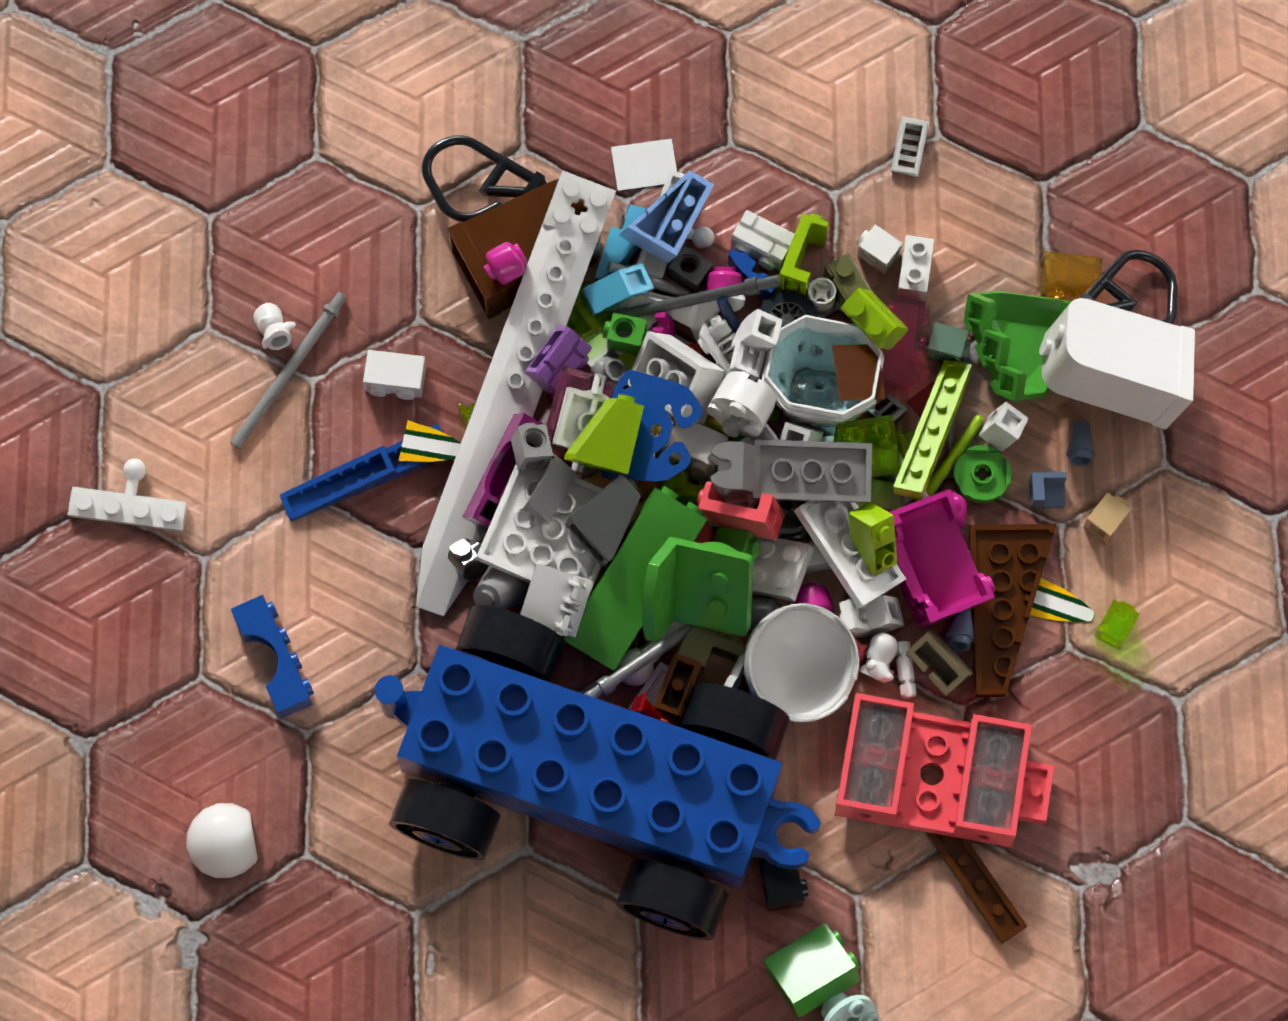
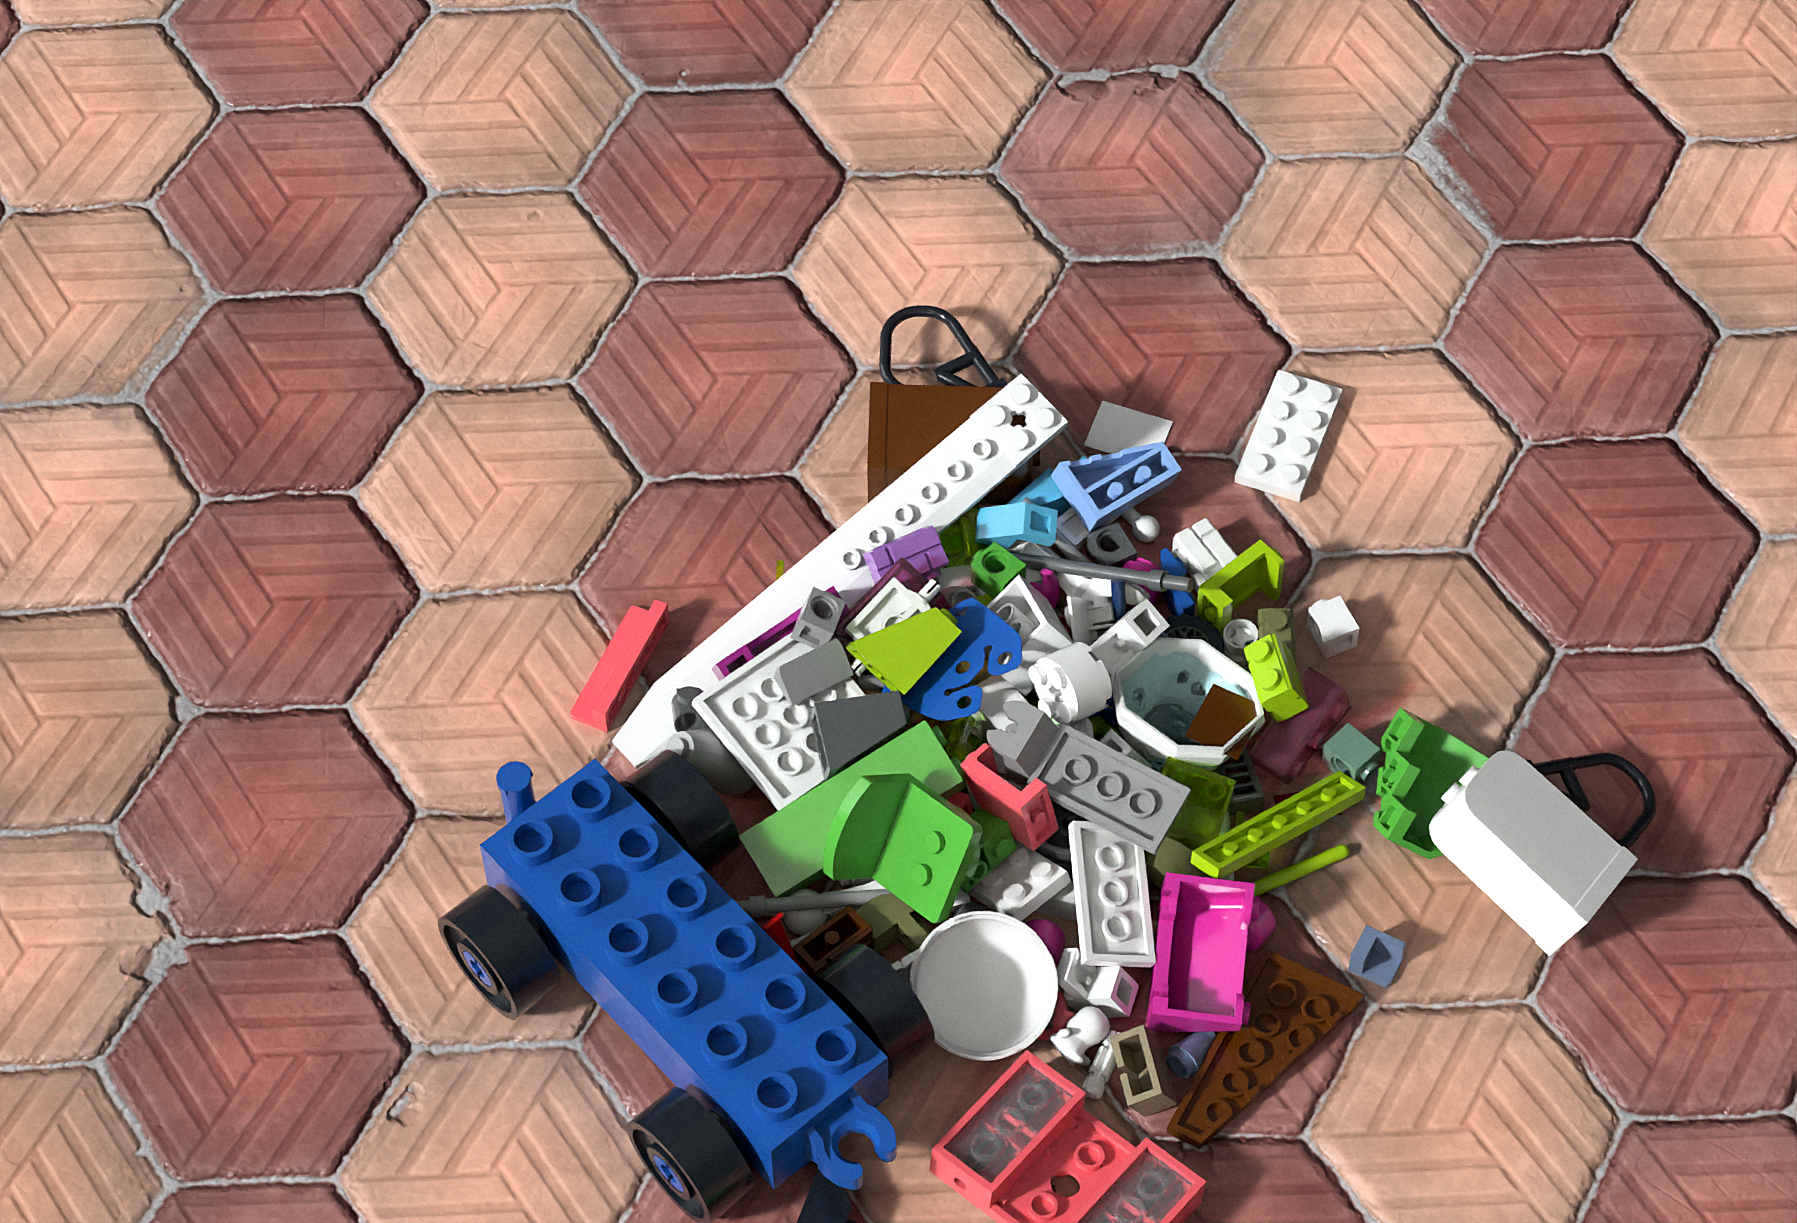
camera: 30 degrees right, 15 degrees down
white plate [67,459,188,532] -> none
white cylinder [186,803,258,878] -> none
light grey bar [230,292,347,449] -> none
blue arch [231,595,314,719] -> none
white animal [253,303,296,350] -> none
blue slope [280,424,444,521] -> none
white piece [363,350,427,400] -> none
sticker [399,420,461,462] -> none
dark pink head [483,242,528,285] -> none
white hinge [520,563,593,637] -> none
lime slope [848,502,897,576] -> none
white slope [890,116,929,177] -> none
white brick [896,235,934,304] -> none
bright green plate [953,445,1012,504] -> none
white brick [979,402,1029,452] -> none
sticker [1030,577,1094,622] -> none
clear yellow piece [1040,251,1103,299] -> none
sand blue cone [1066,421,1095,466] -> none
tan brick [1083,493,1131,544] -> none
clear neon green brick [1094,600,1140,651] -> none
none -> coral panel [570,599,670,732]
none -> white plate [1234,370,1342,502]

